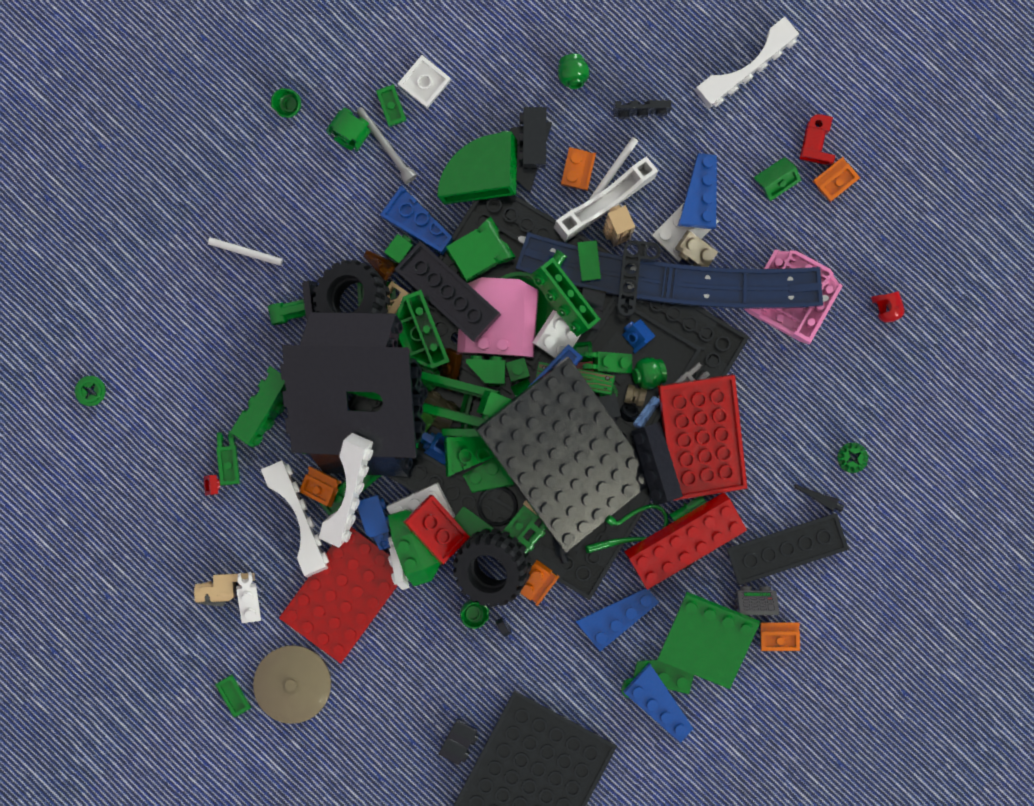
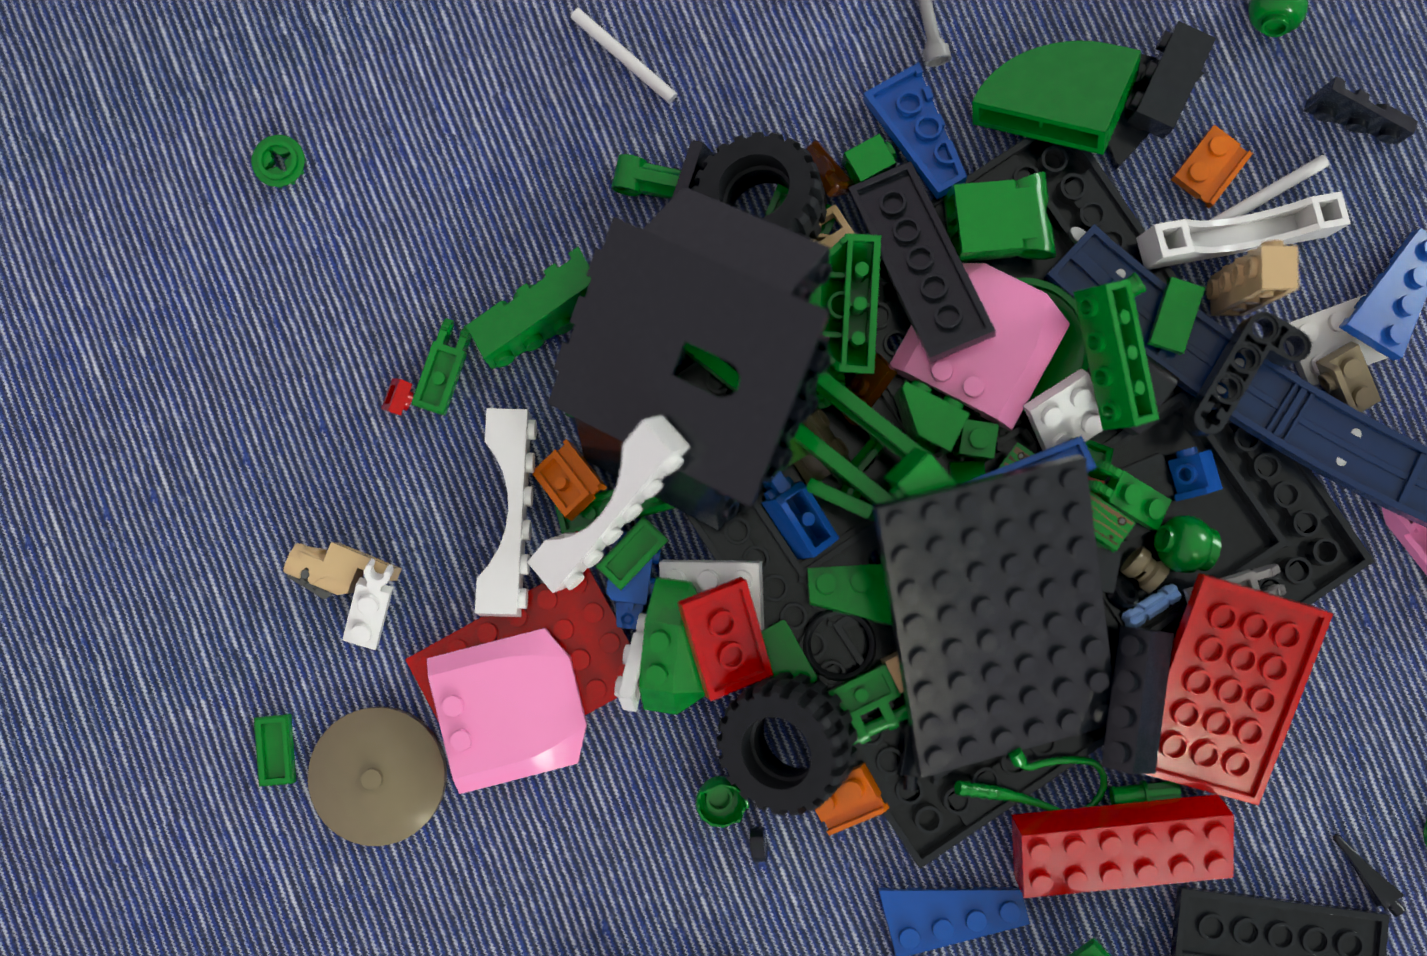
camera: 25 degrees right, 0 degrees up
green wing [444,437,495,477] -> none
none -> bright pink wedge [427,628,587,794]
none -> green tile [596,516,669,590]

